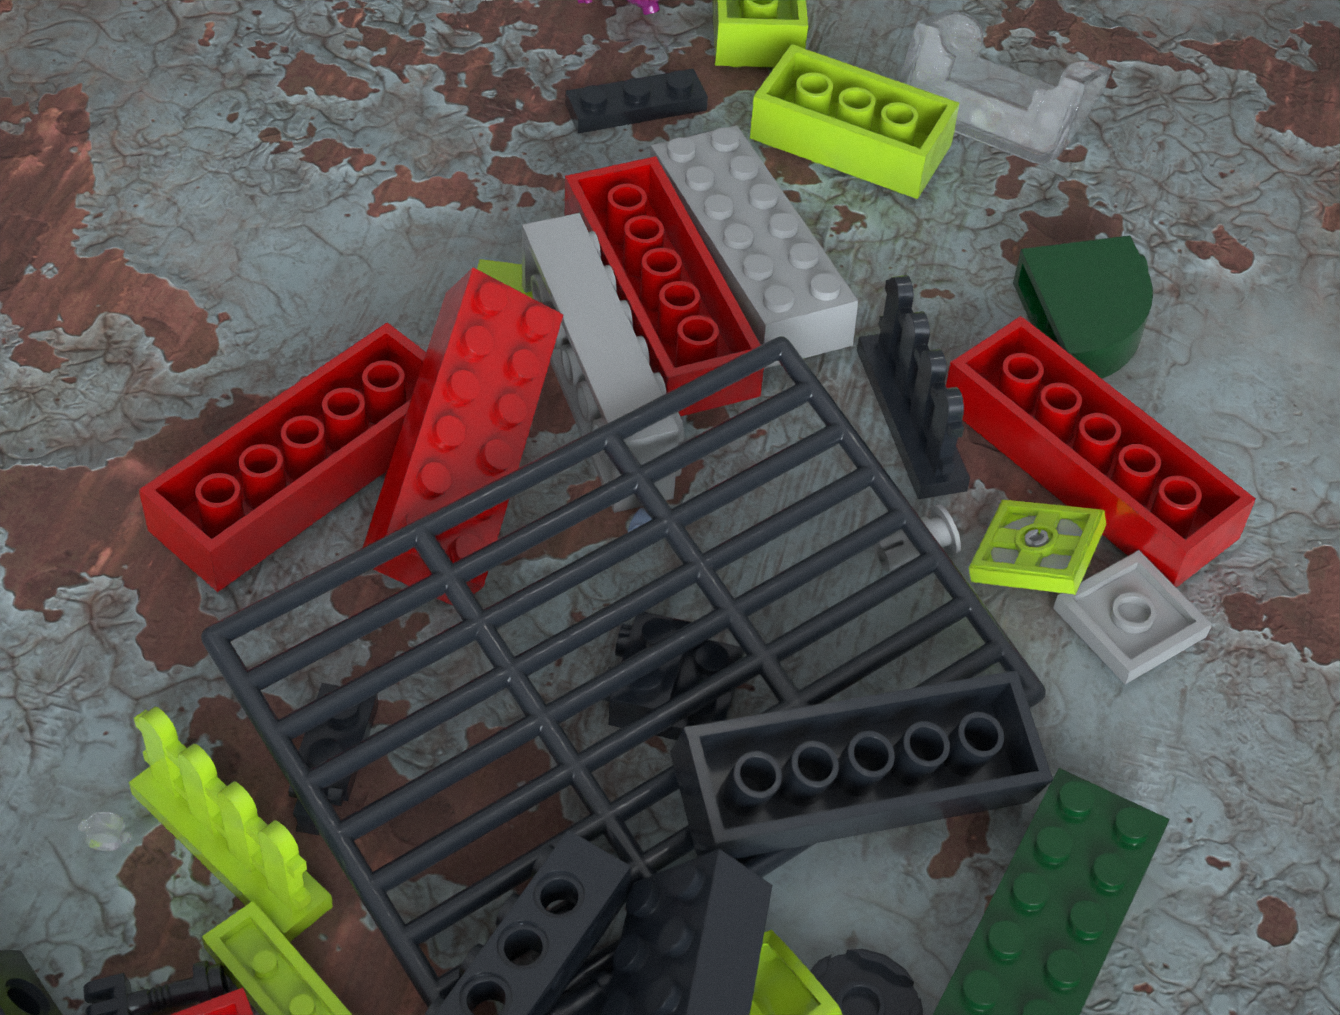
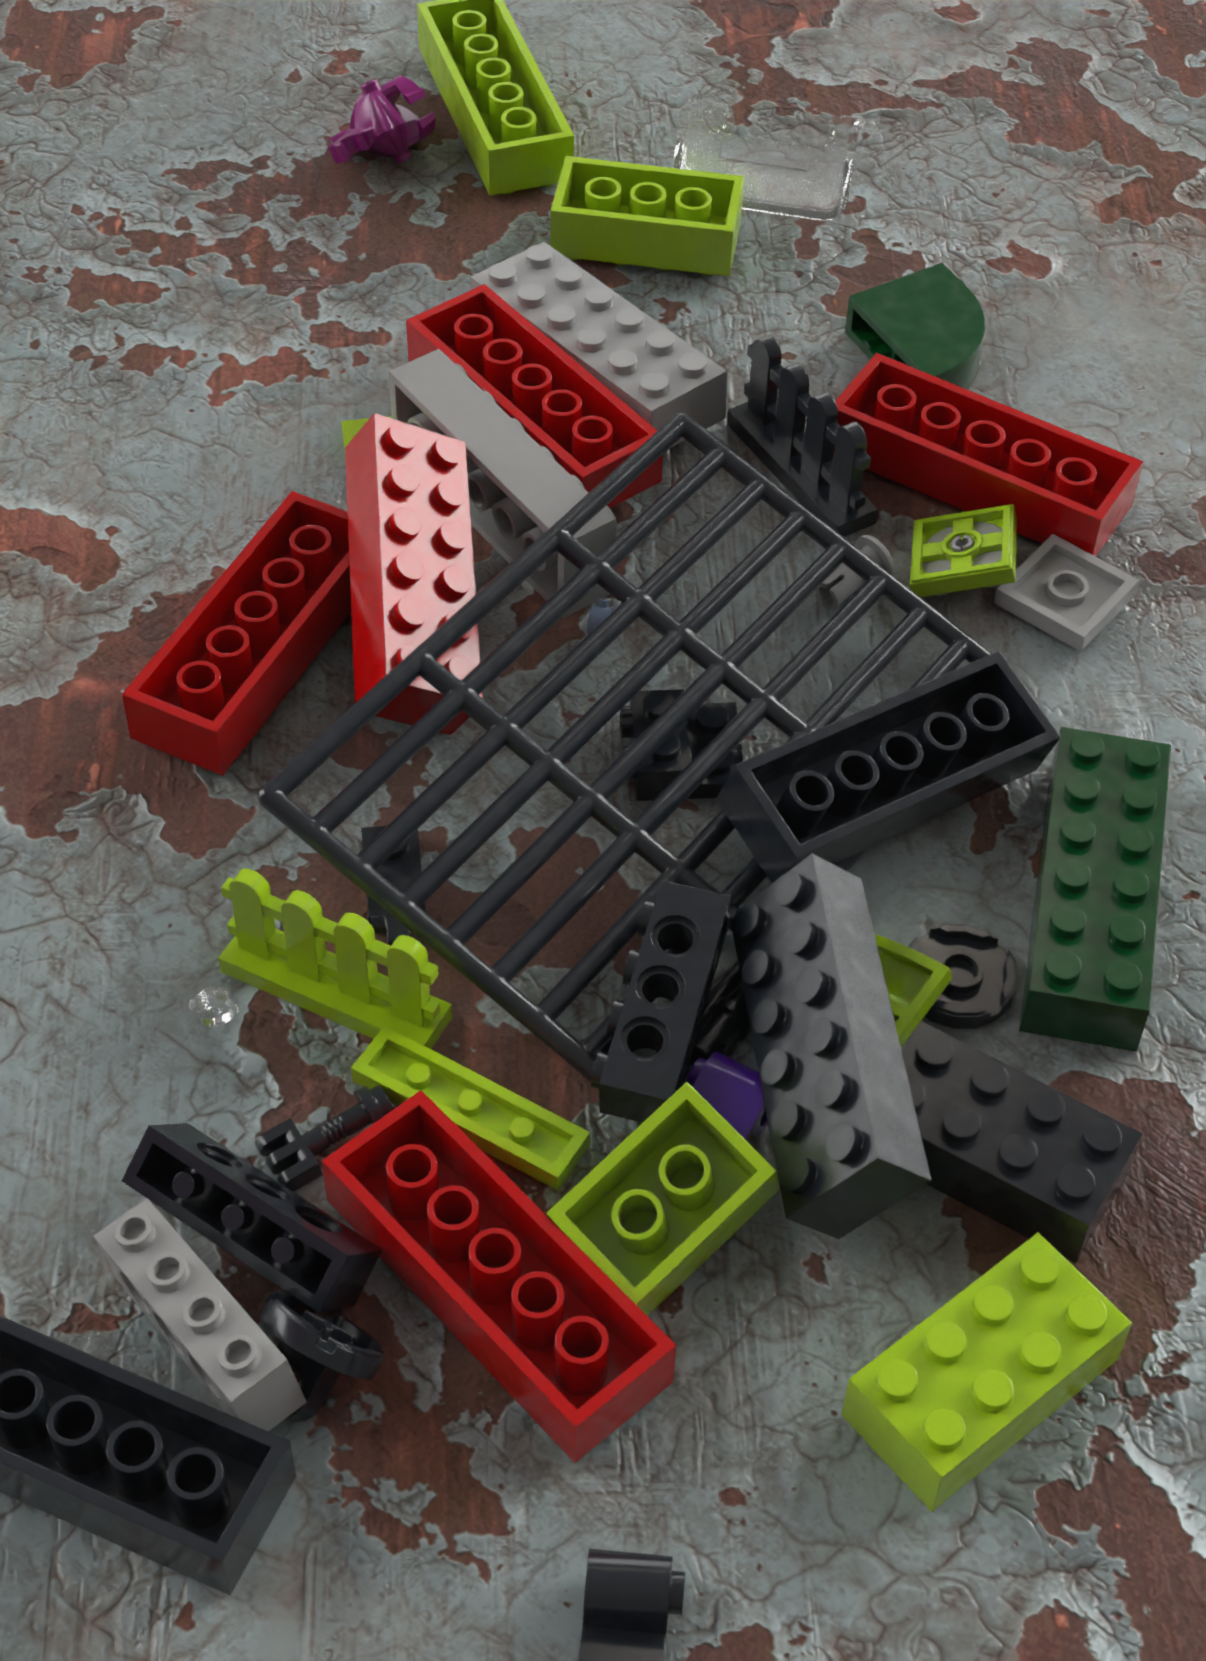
camera: 15 degrees left, 0 degrees up
black plate [565,68,708,134] -> none

